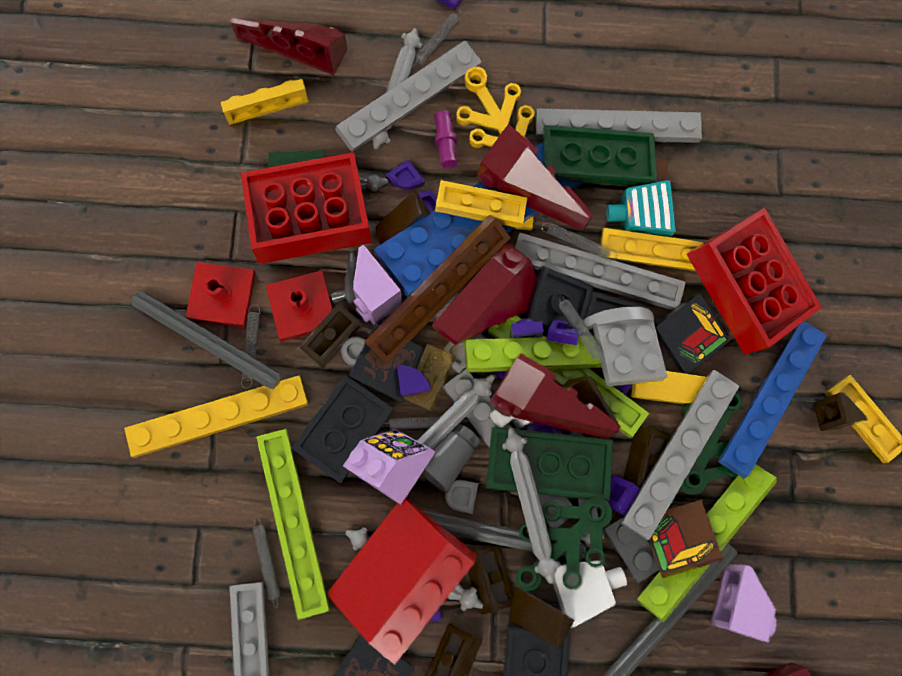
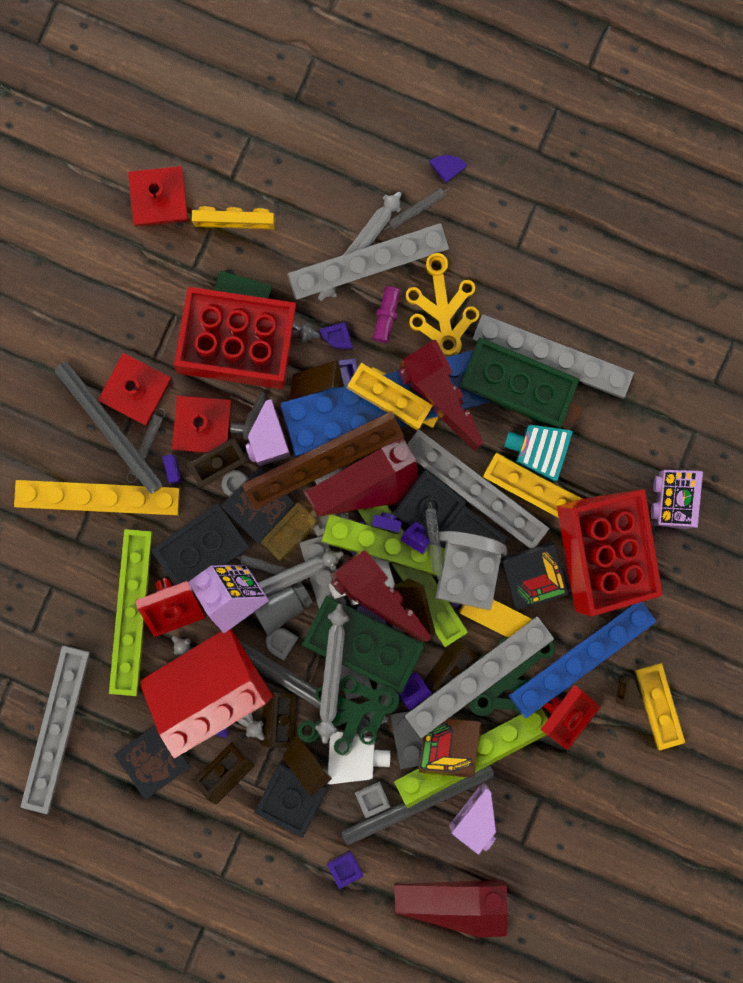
camera: 25 degrees right, 10 degrees up
dark red wedge [230,18,347,76] -> none
light grey piece [252,517,280,608] -> none
dark purple tile [397,366,432,397] -> none
light grey piece [542,222,617,262] -> none
none -> red tile [128,166,188,227]
none -> red tile [135,578,206,637]
none -> dark purple tile [162,454,182,485]
none -> light grey tile [355,781,391,818]
none -> red tile [540,685,601,750]
none -> slope [651,470,703,529]

